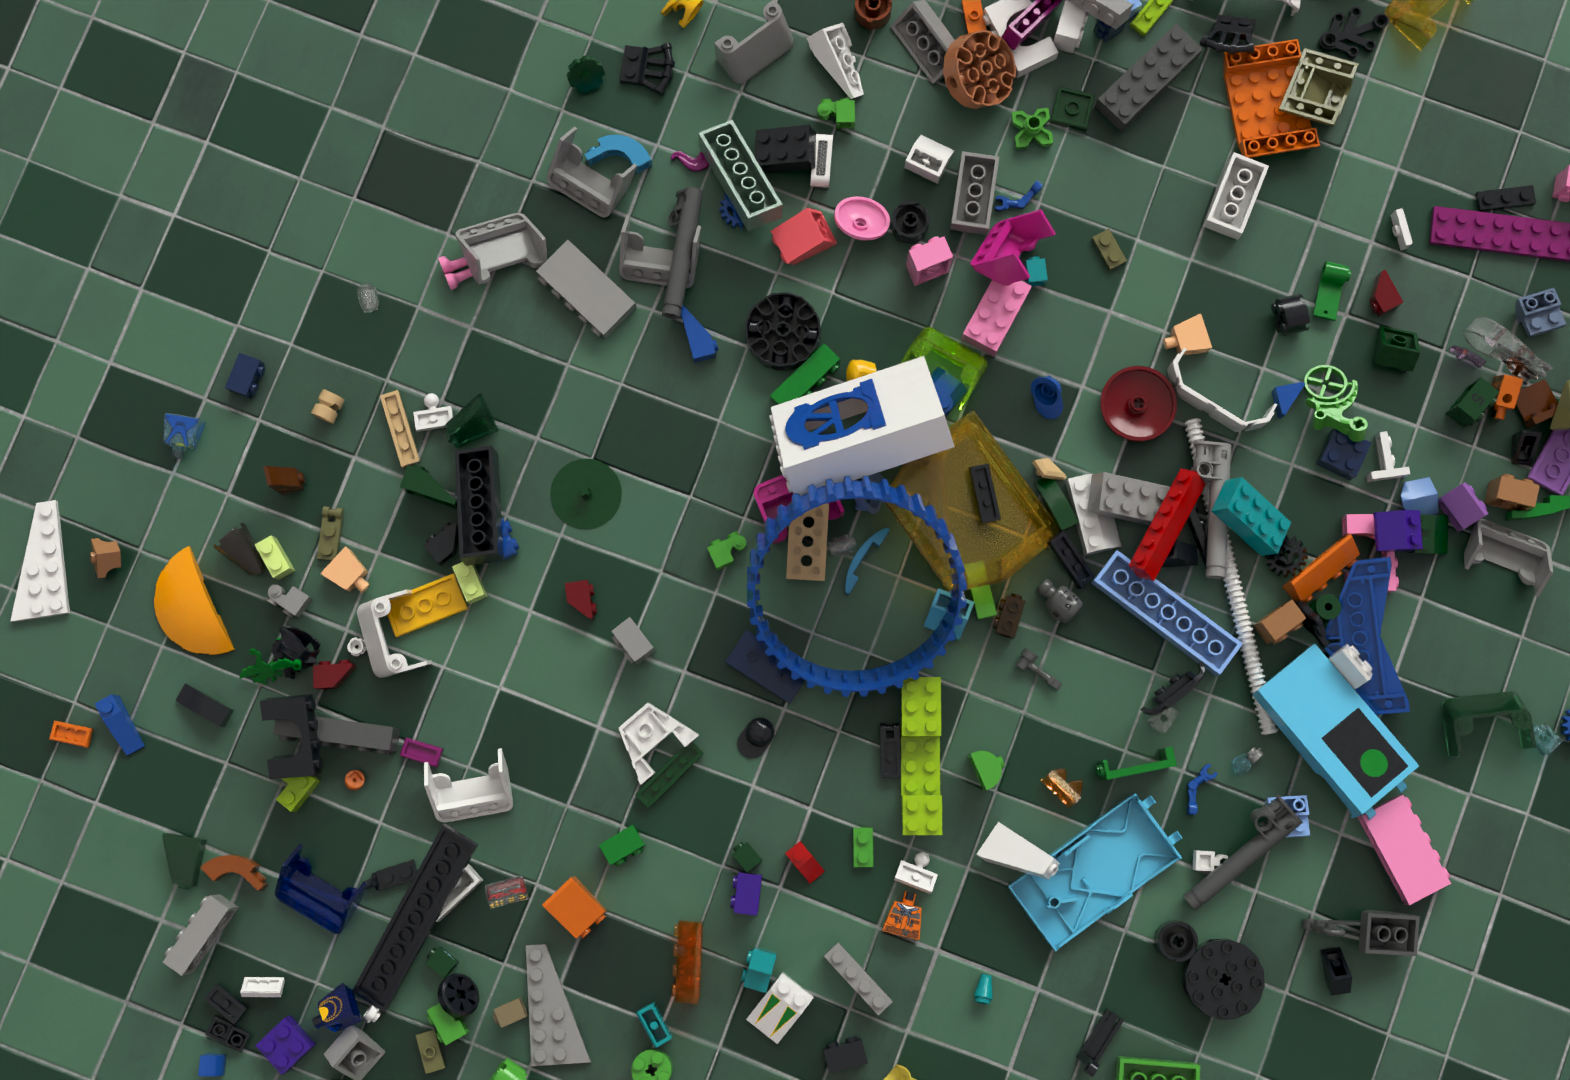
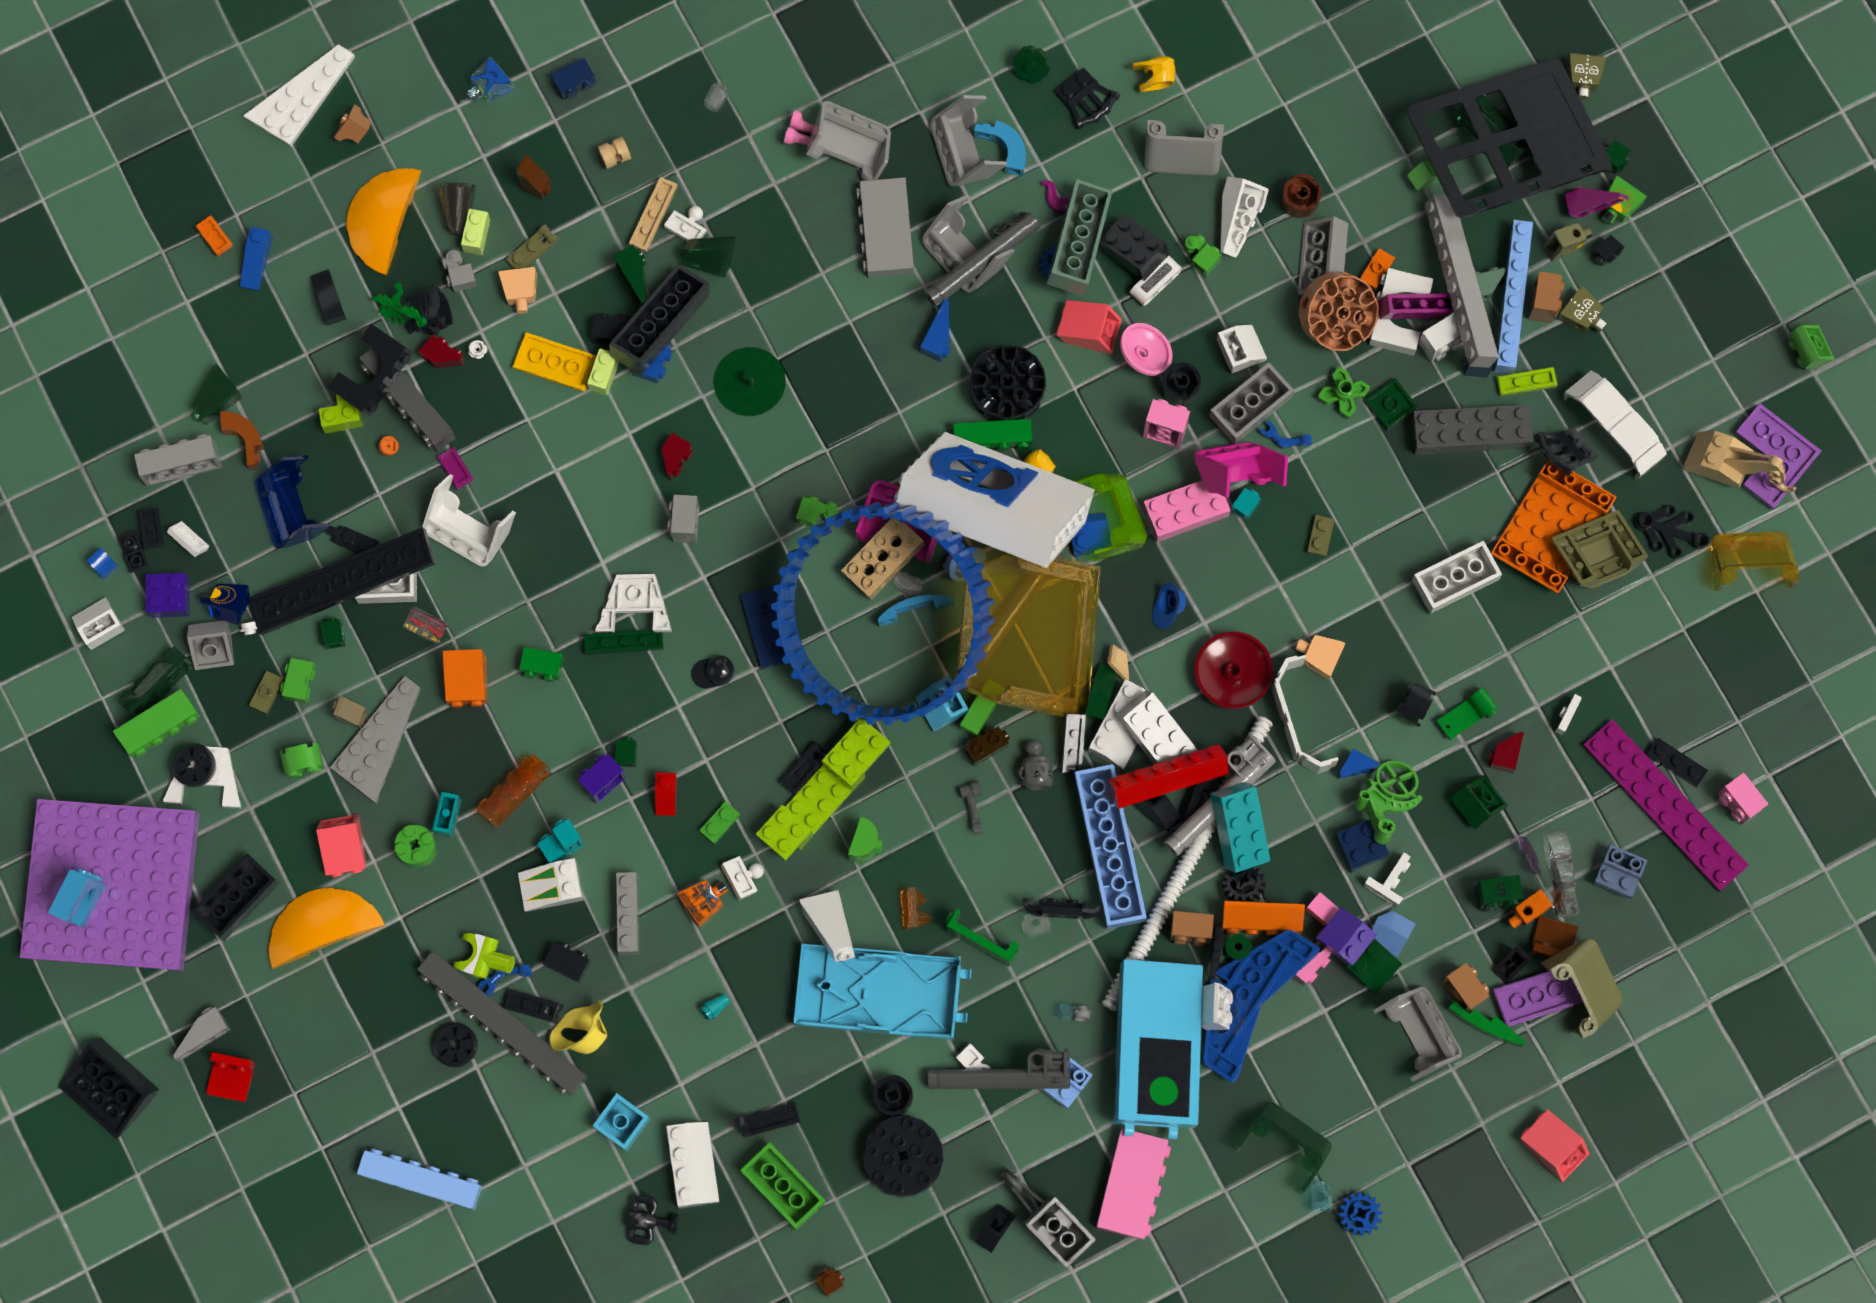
camera: 40 degrees right, 5 degrees down
white windscreen [357,589,432,678] -> none
black wheel [438,973,479,1018] -> none
black plate [968,463,1001,524] -> none
blue piece [1187,764,1218,815] -> none
medium lavender slope [1438,482,1489,532] -> none

